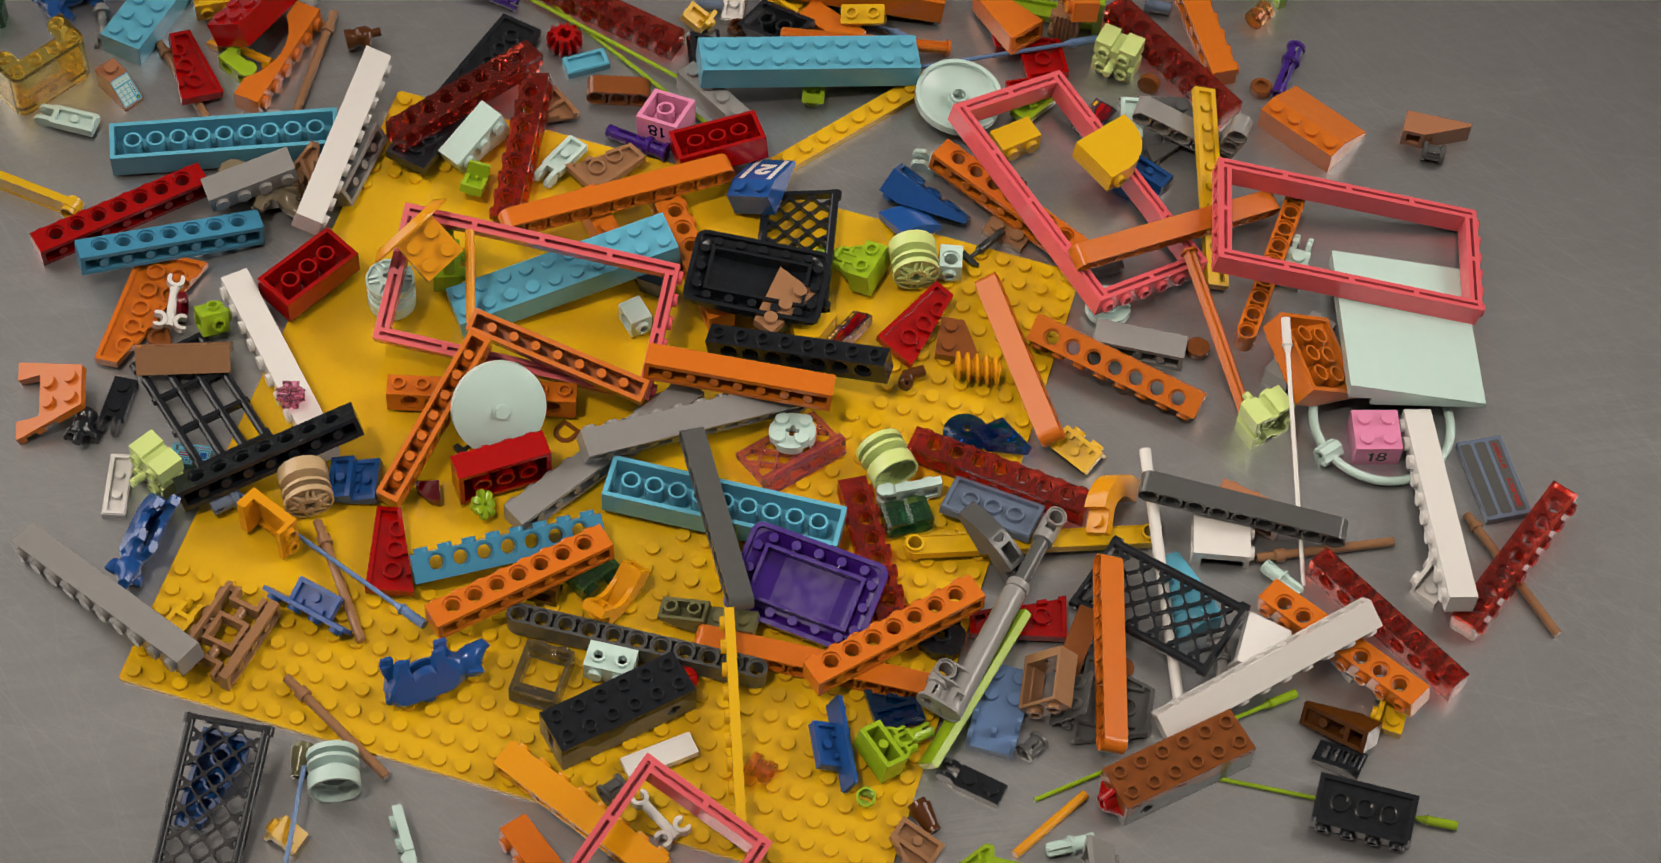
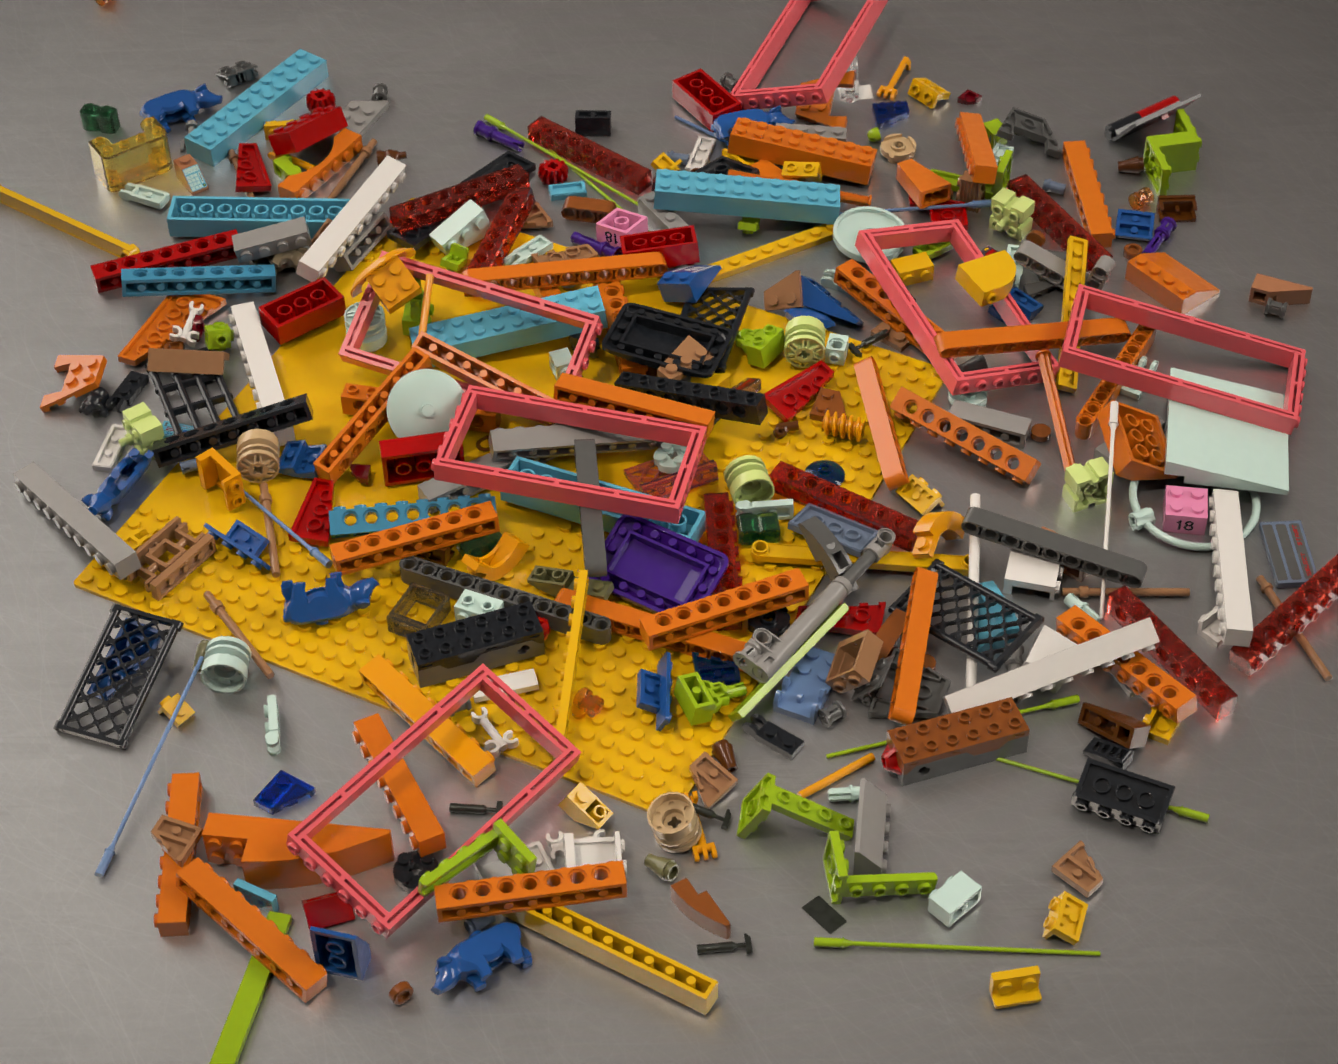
camera: 15 degrees right, 10 degrees down
clear pink gear [276,380,305,409] -> none
lime plant [470,489,496,520] -> none
lime hinge [856,787,876,808] -> none
wing [971,417,1033,455] -> none
none -> coral door [431,385,707,524]
none -> medium nougat wing [764,270,803,311]
none -> blue slope [1115,209,1155,241]
none -> reddish brown hinge [1156,195,1197,223]

